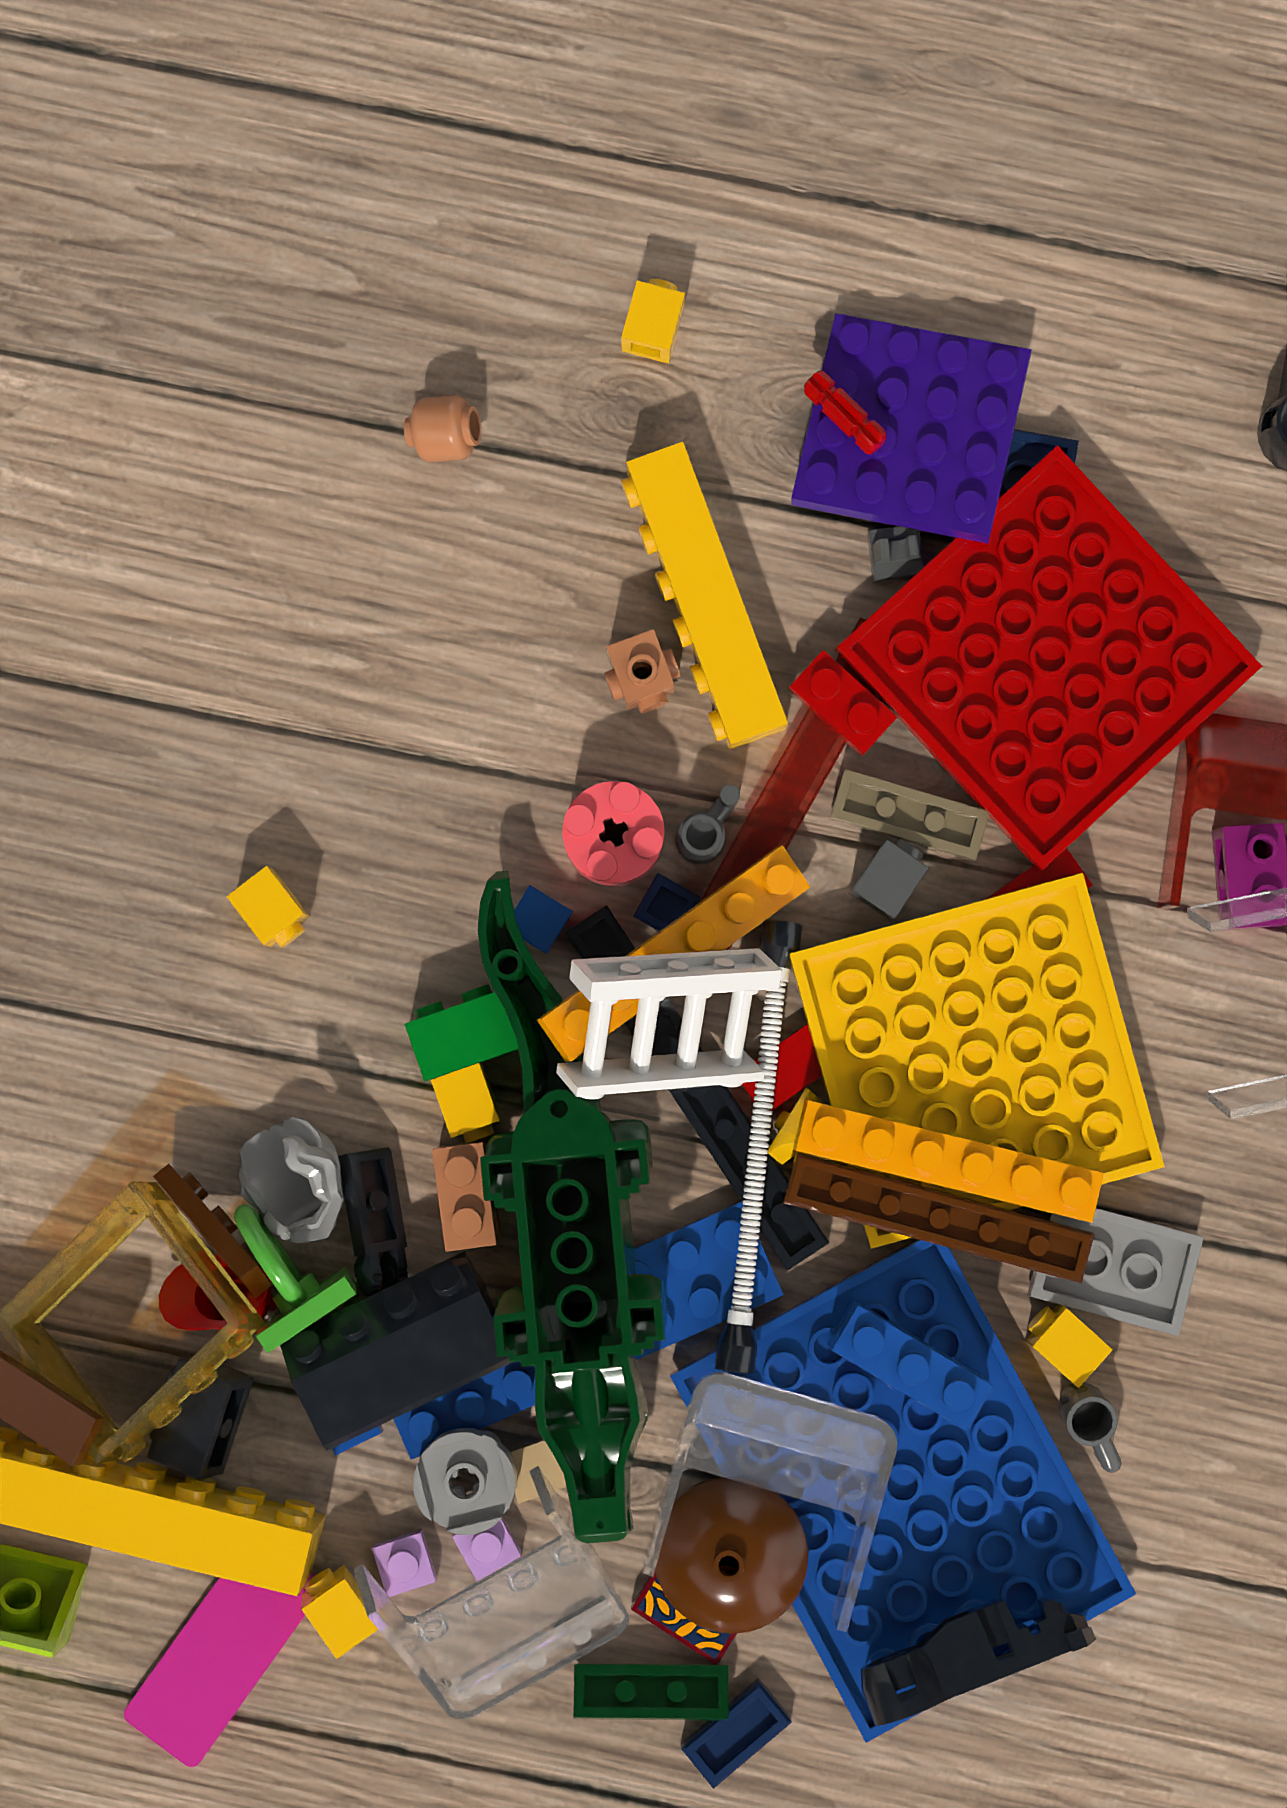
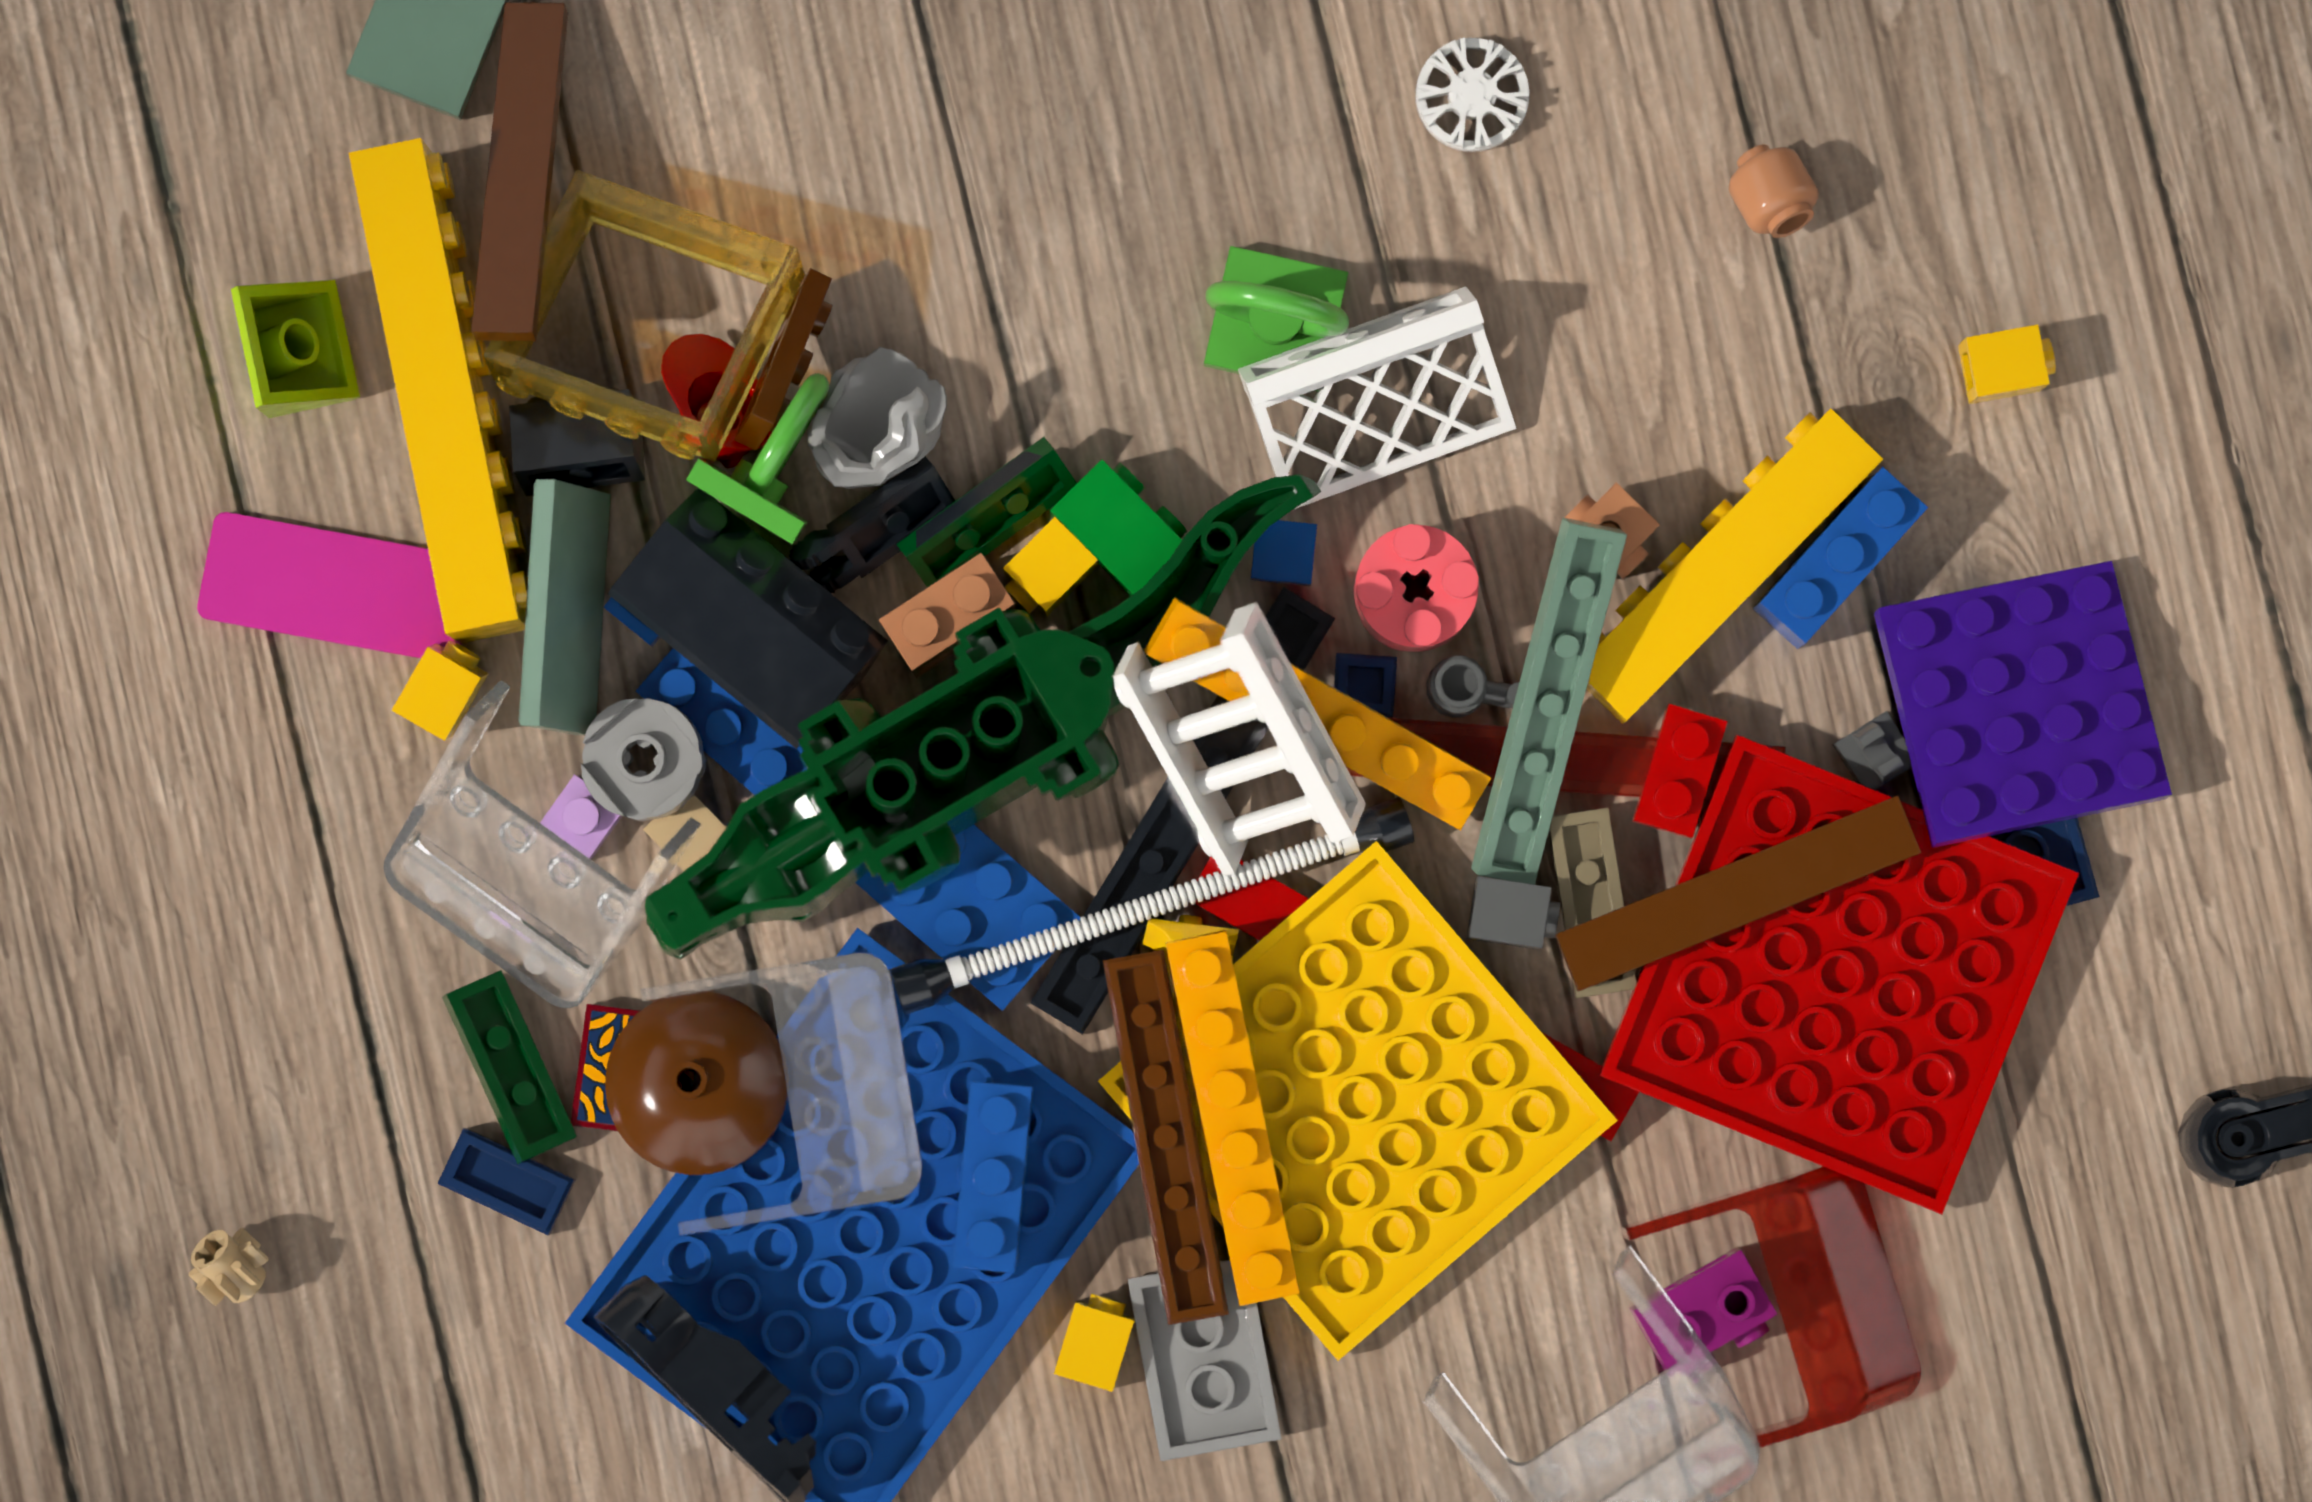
camera: 65 degrees right, 0 degrees up
yellow brick [226,866,310,948] -> none
lavender plate [372,1529,437,1598] -> none
red axle [804,370,887,455] -> none
dark grey piece [1059,1382,1122,1473] -> none
none -> sand green tile [519,479,611,736]
none -> dark green plate [896,437,1077,588]
none -> bright green tile [1204,246,1349,391]
none -> white fence [1238,286,1516,510]
none -> white wheel [1416,38,1529,152]
none -> sand green plate [1471,518,1627,885]
none -> reddish brown tile [1554,796,1921,991]
none -> blue brick [1753,467,1928,649]

